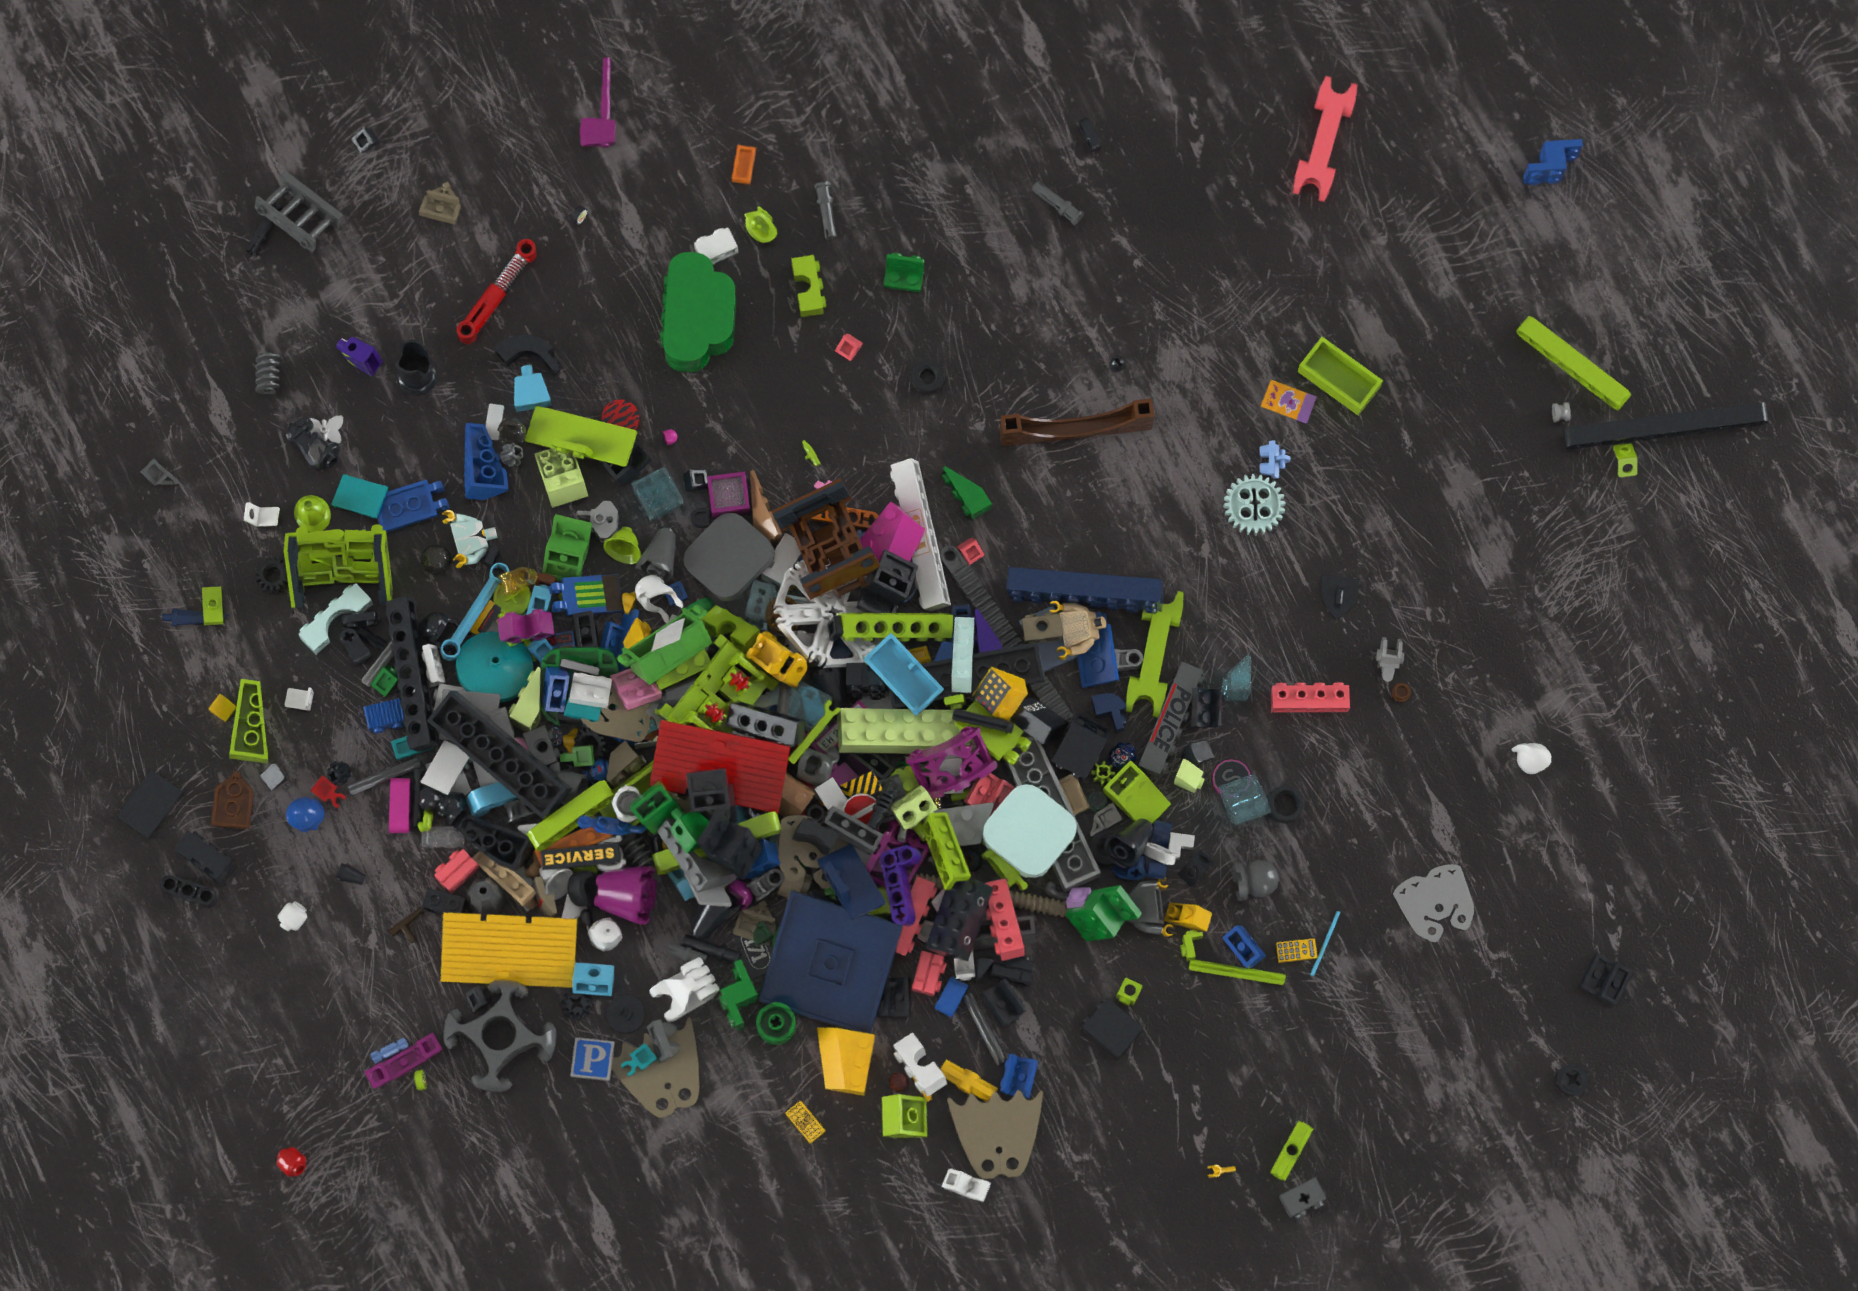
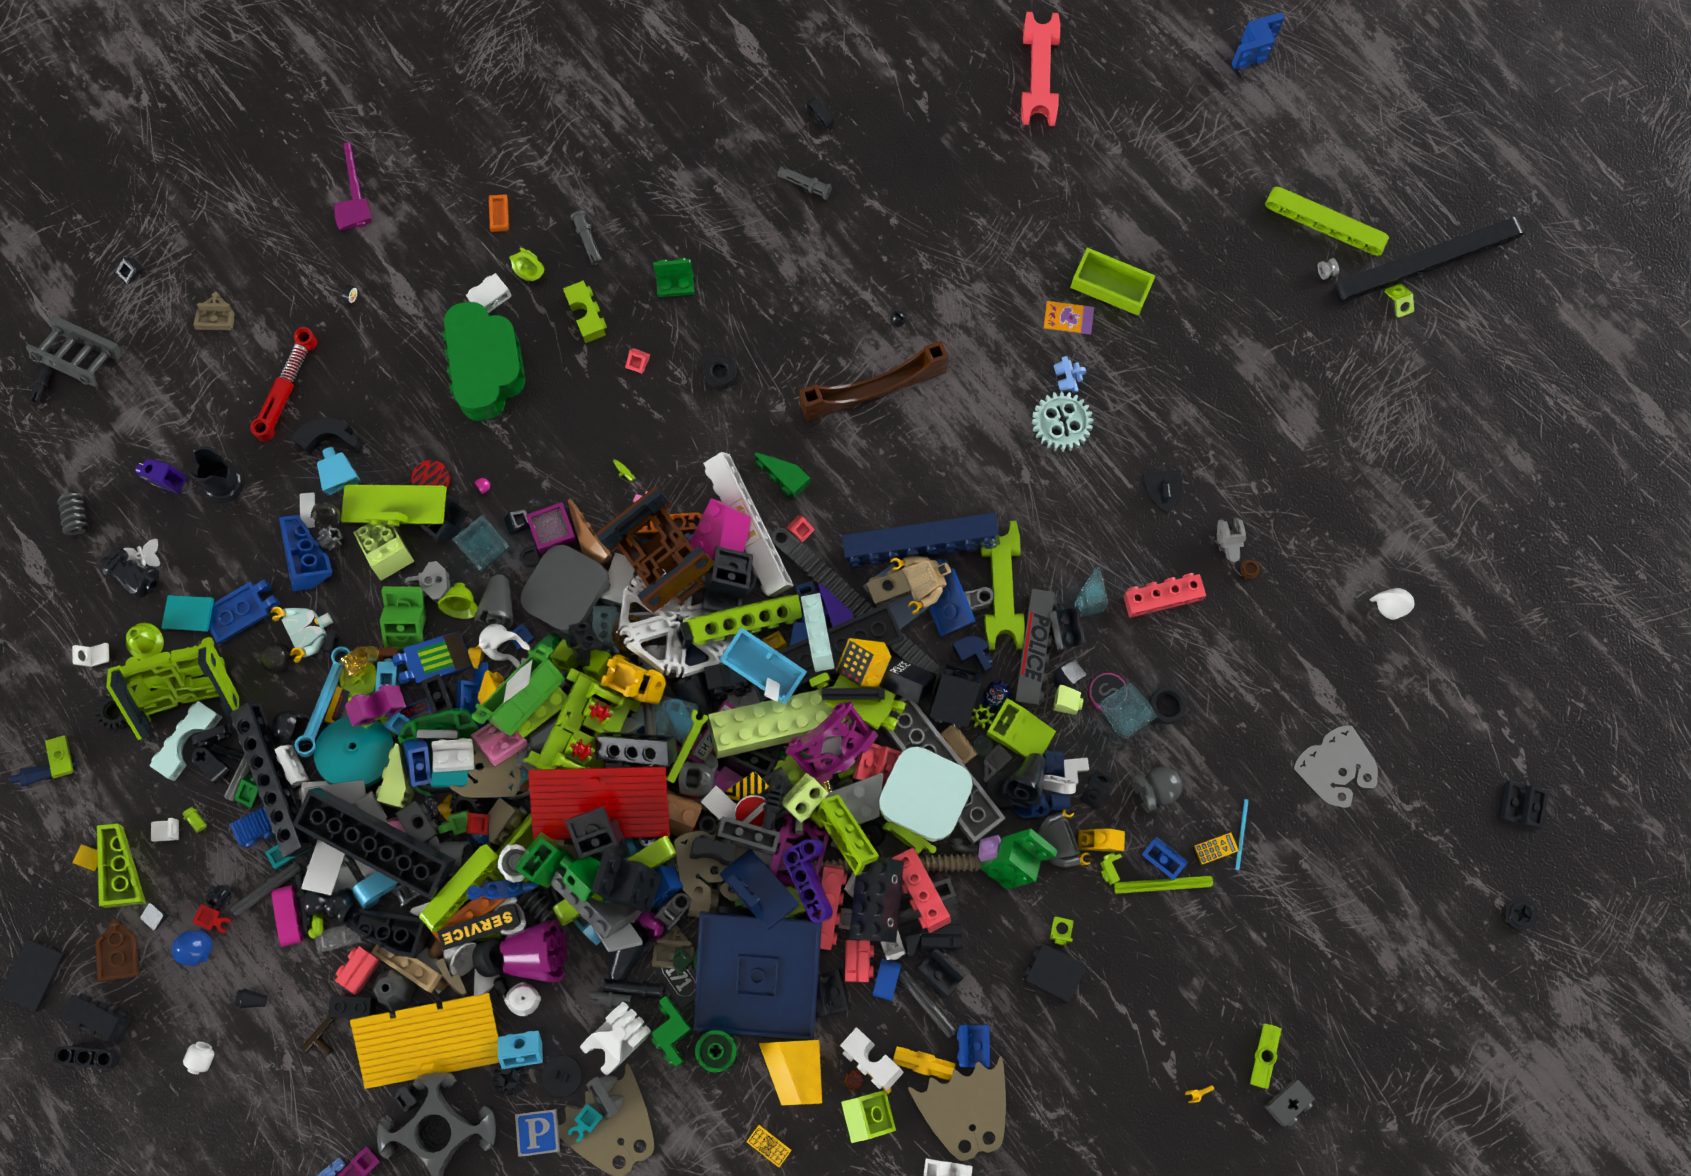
camera: 10 degrees left, 0 degrees up
none -> lime pin [183,807,207,833]
none -> red tile [466,813,489,835]
none -> black bracket [566,621,601,668]
none -> white sticker [764,678,780,702]

